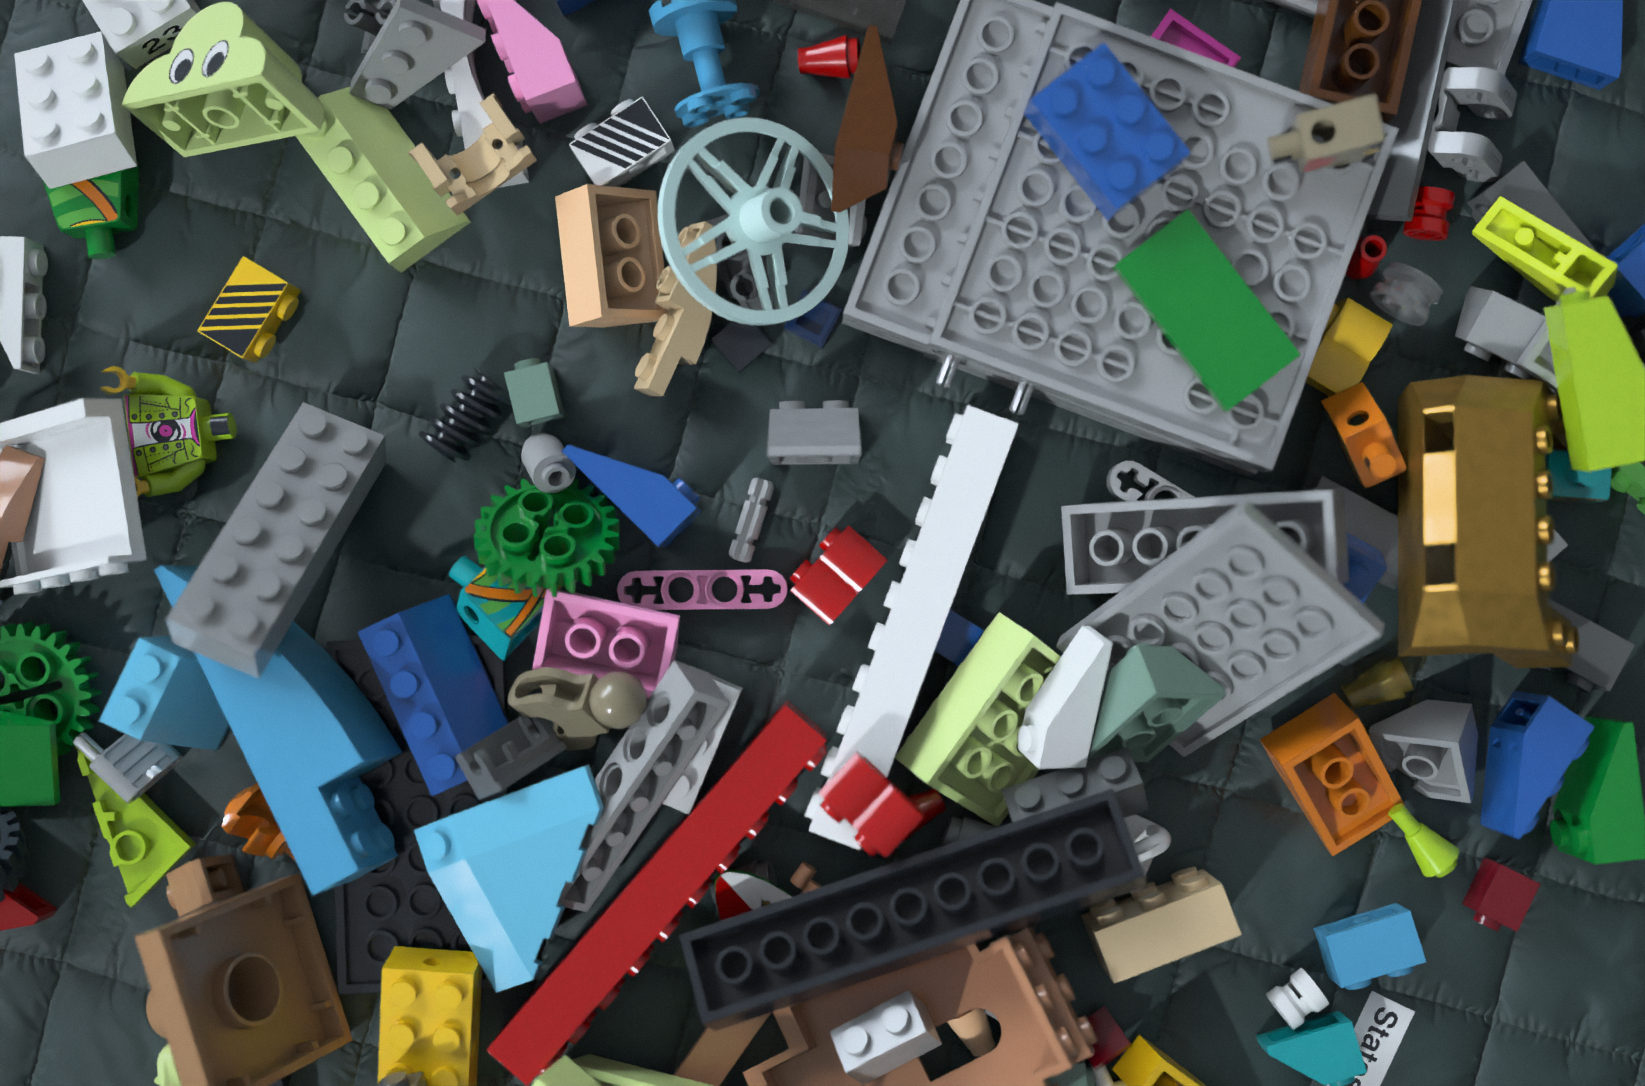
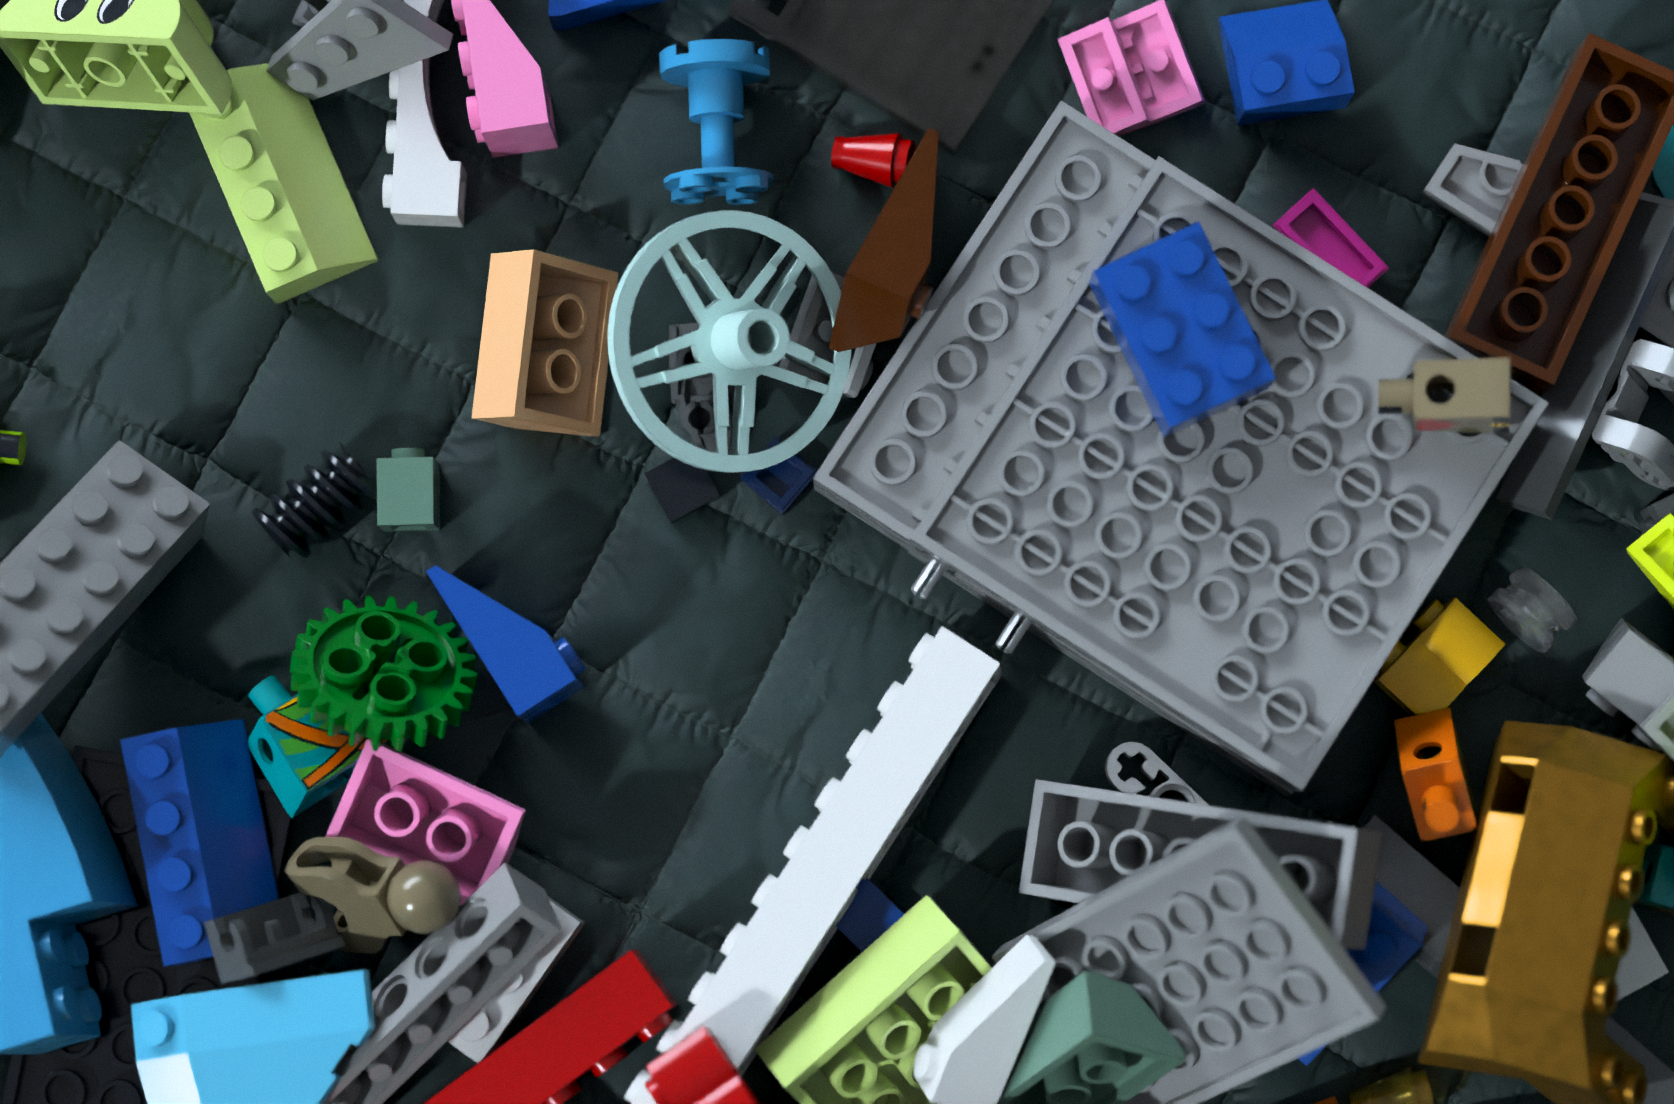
camera: 15 degrees right, 5 degrees down
brick [197,256,301,363] -> none
tan piece [408,93,537,216] -> none
light grey brick [521,433,576,493] -> none
brick [569,96,675,187] -> none
bright pink beam [617,569,788,610] -> none
tan slope [633,221,717,396] -> none
light grey axle [729,478,774,563] -> none
light grey slope [768,400,861,465] -> none
red brick [789,525,888,626] -> none
green tile [1112,209,1301,412] -> none
red cone [1345,235,1387,279] -> none
red wheel [1403,186,1455,241] -> none

